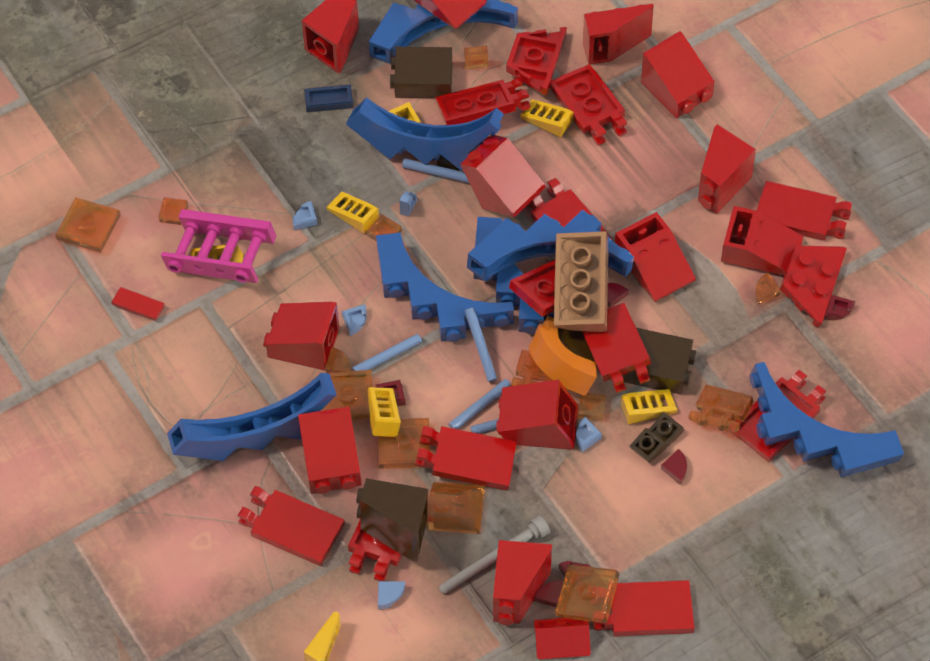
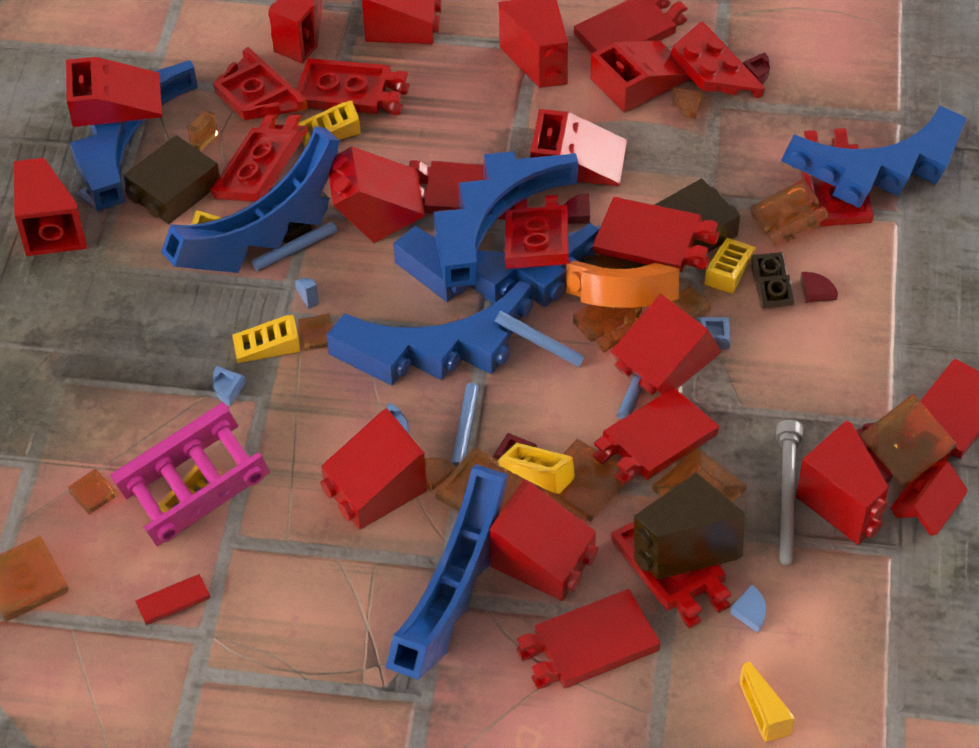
camera: 50 degrees left, 5 degrees down
dark blue tile [304,84,353,112] -> none
medium blue bar [448,379,511,429] -> none
medium nougat slope [554,231,608,332] -> none

